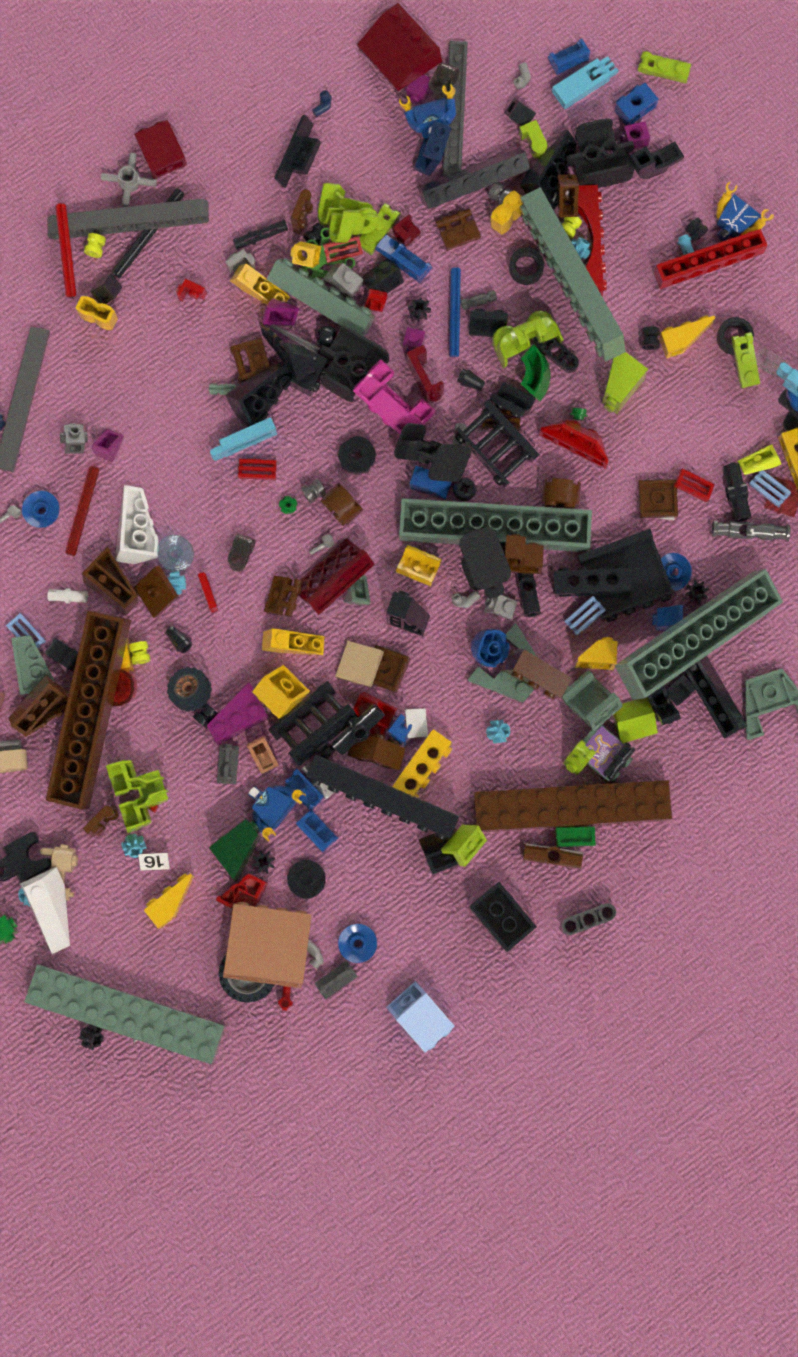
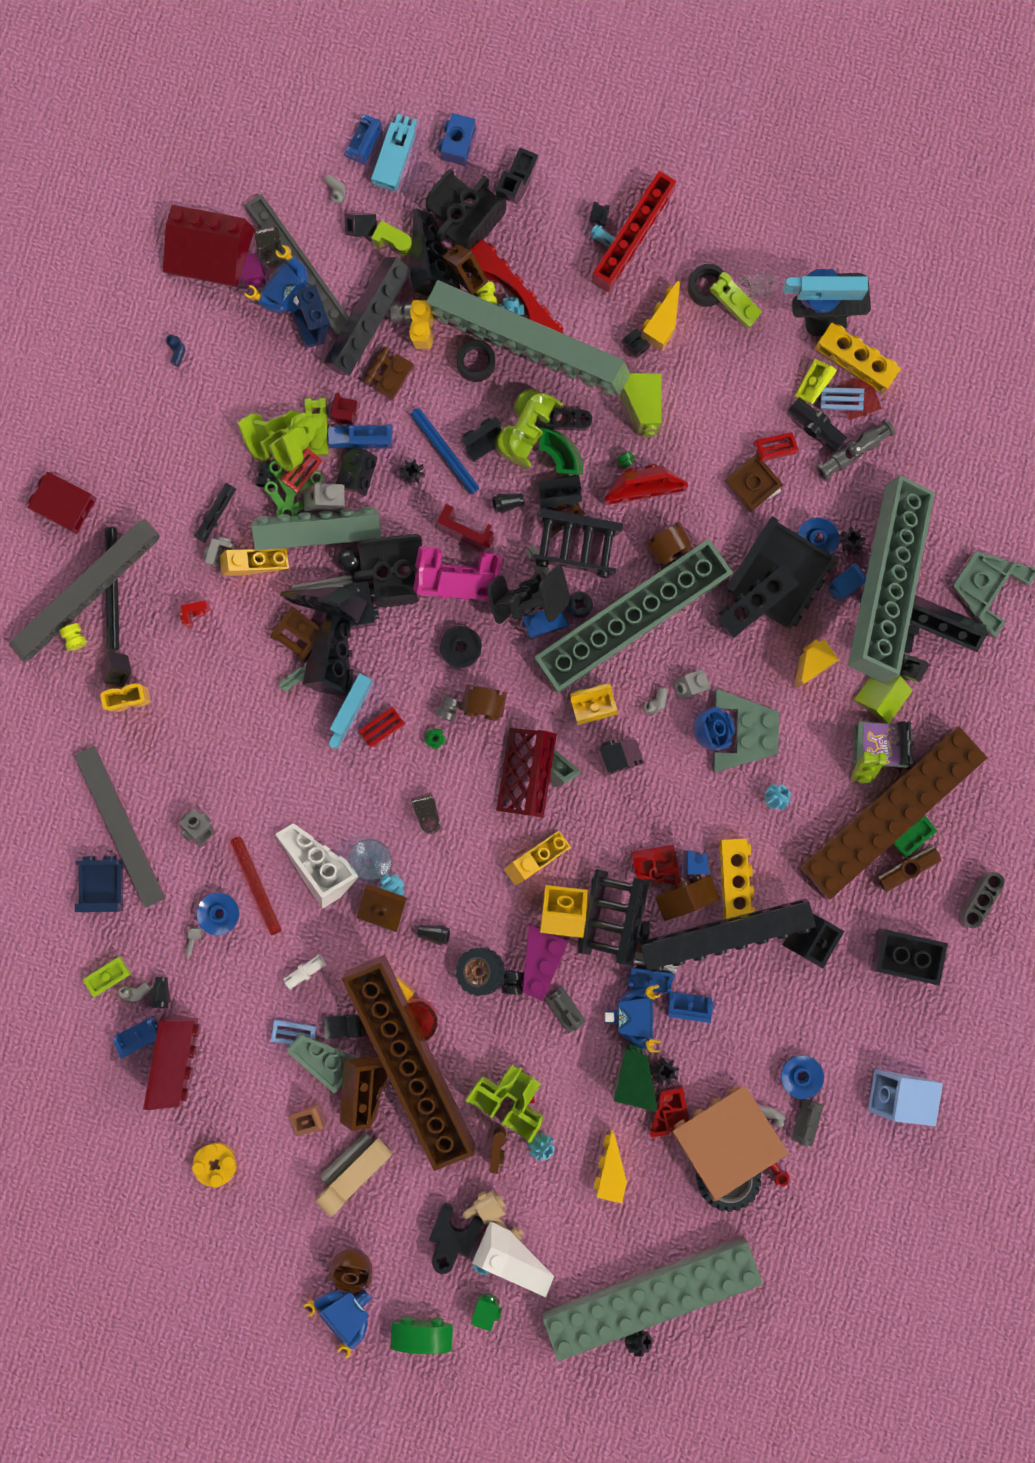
camera: 40 degrees left, 5 degrees up
red axle [55,203,76,297] -> none
reddish brown wedge [82,546,138,617] -> none
magenta slope [91,429,124,462] -> none
light grey bar [101,152,157,207] -> none
neon yellow wheel [129,641,151,665] -> none
white sticker [138,853,170,870] -> none
red tile [198,572,218,613] -> none
nougat slope [246,736,279,774] -> none
magenta slope [262,298,299,325] -> none
reddish brown plate [263,576,302,617] -> none
black bracket [274,115,321,188] -> none
black tile [287,860,326,899] -> none
reddish brown plate [291,189,313,234] -> none
yellow brick [291,241,321,268] -> none
light grey hand [309,535,334,555] -> none
black piece [331,704,385,755] -> none
tan tile [335,641,384,688] -> none
red tile [364,289,387,312] -> none
reddish brown plate [373,645,411,693] -> none
magenta brick [403,327,425,353] -> none
white sticker [405,708,428,738] -> none
lime panel [441,825,487,867] -> none
black piece [459,527,511,599] -> none
dark grey axle [461,290,497,310] -> none
reddish brown wedge [501,649,572,700] -> none
reddish brown brick [504,534,544,574] -> none
black piece [516,573,541,617] -> none
sand green panel [562,670,623,731] -> none
light blue tile [565,596,606,636] -> none
magenta brick [621,121,650,149] -> none
lime plate [637,51,691,84] -> none
blue torso [716,181,774,241] -> none

